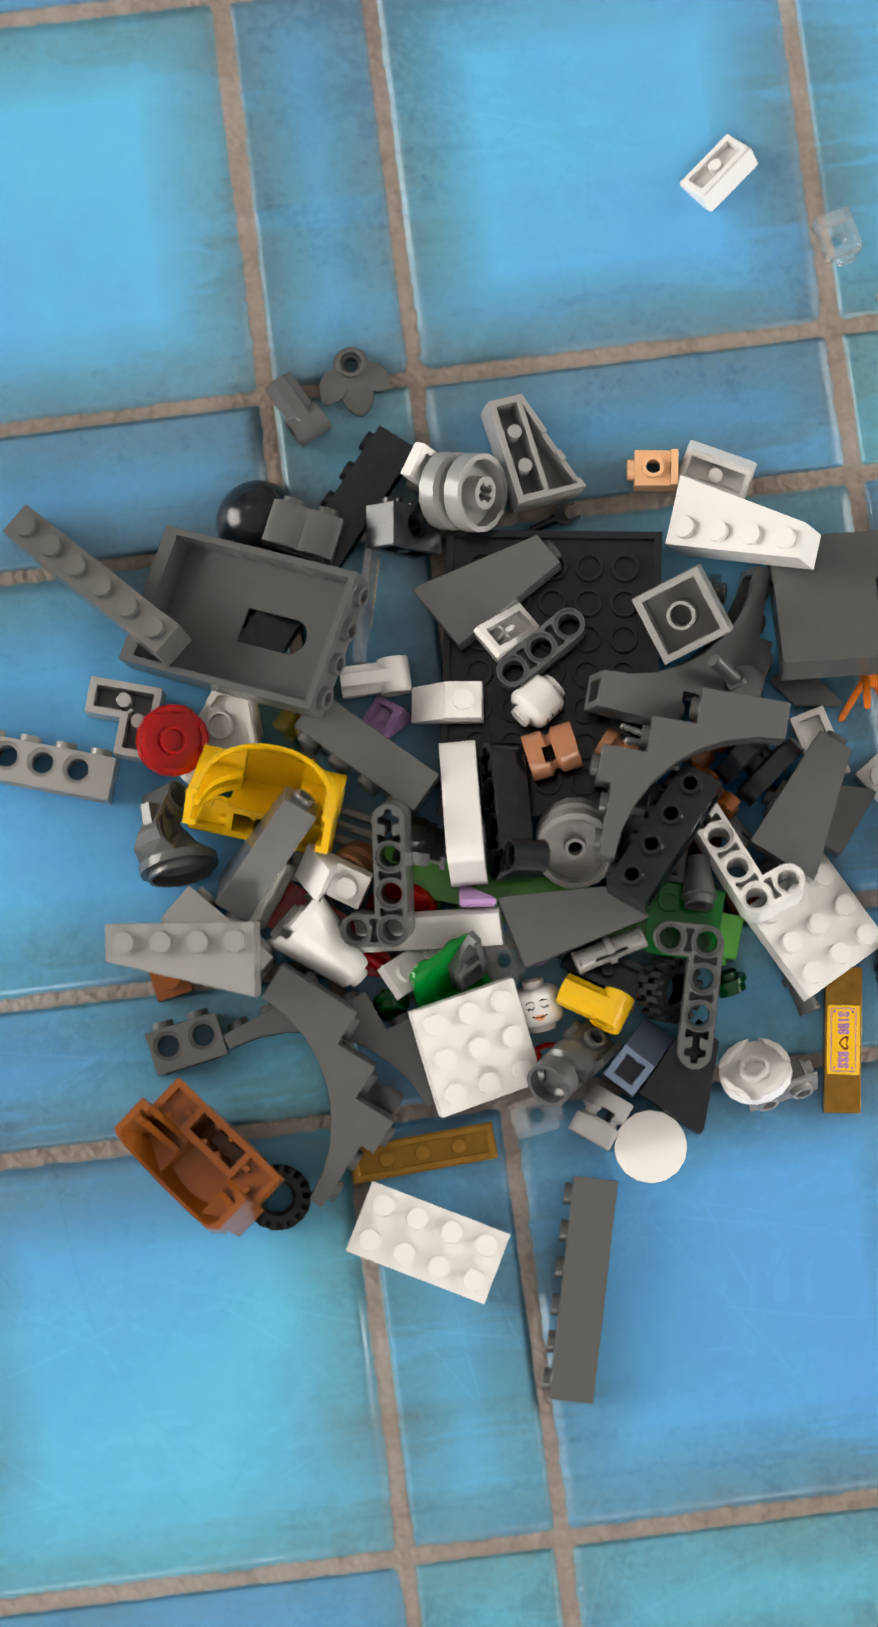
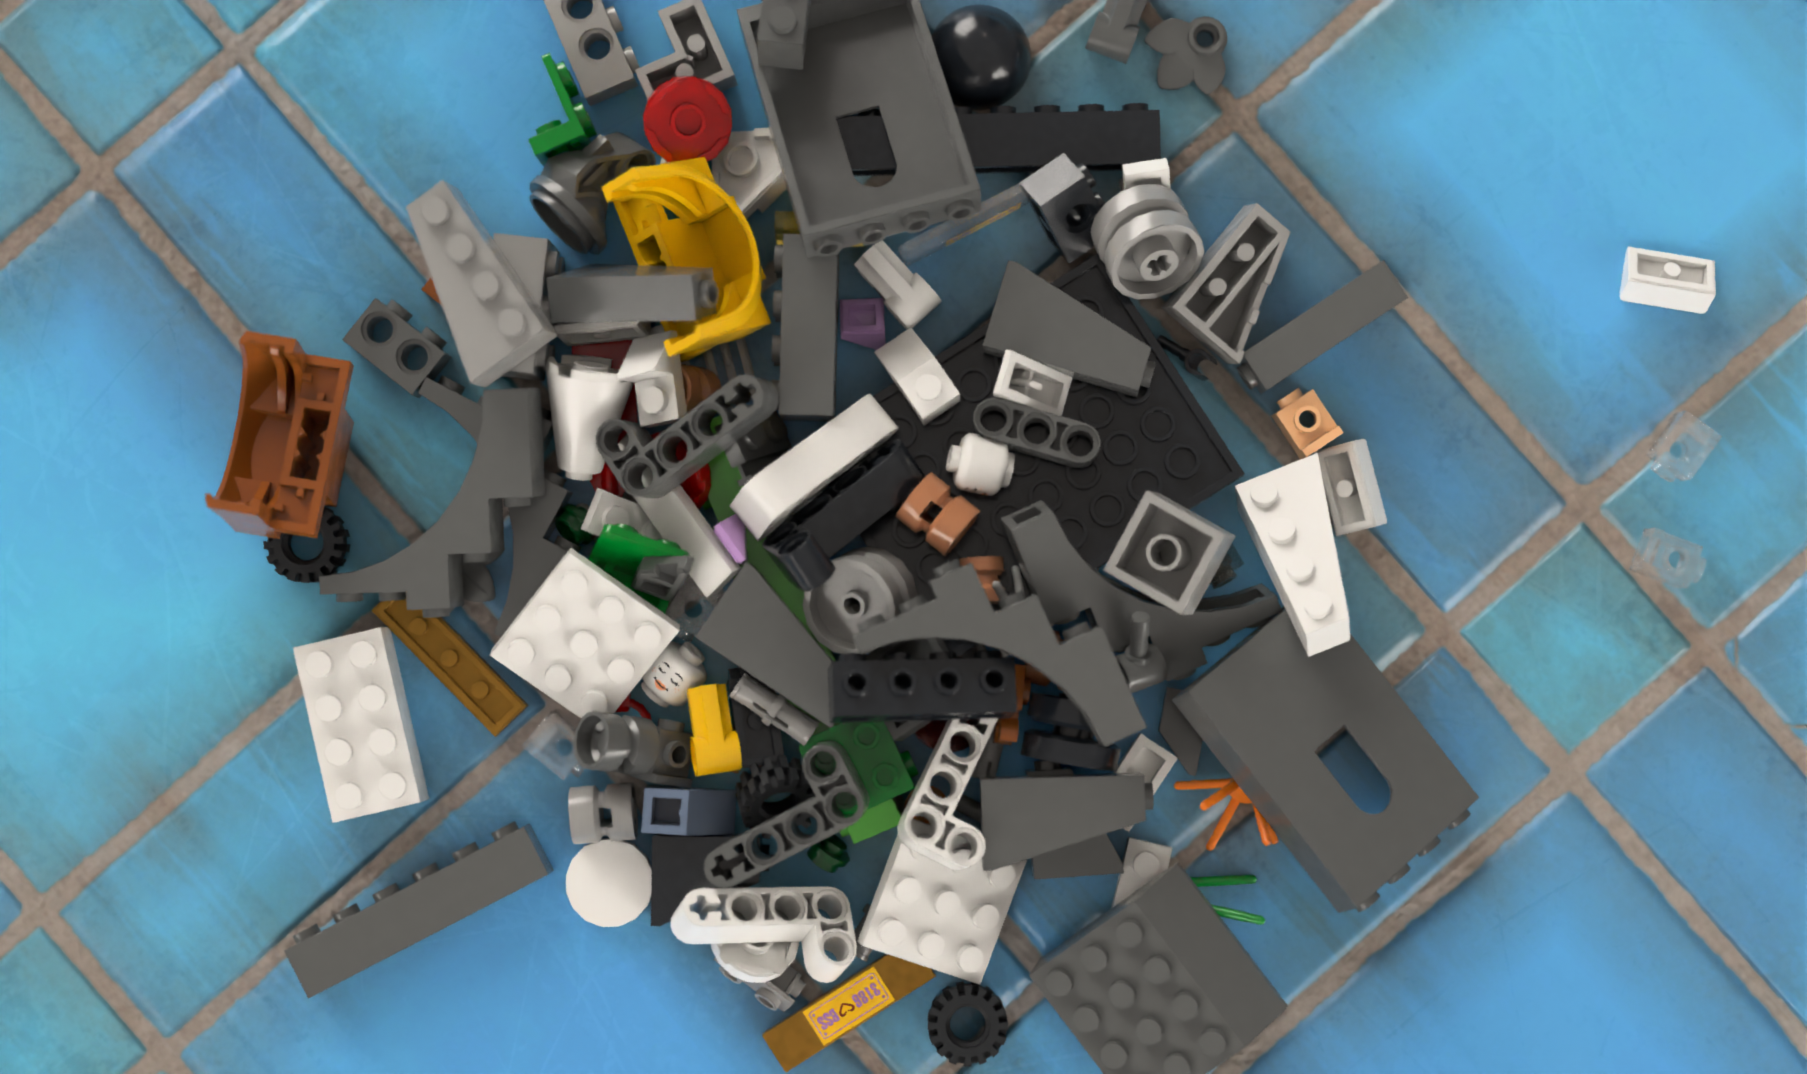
camera: 50 degrees right, 5 degrees up
dark grey brick [262,496,345,565] -> none
dark grey cone [680,854,717,912] -> none
none -> green bracket [528,53,597,167]
none -> white beam [670,886,857,983]
none -> dark grey slope [1237,260,1409,394]

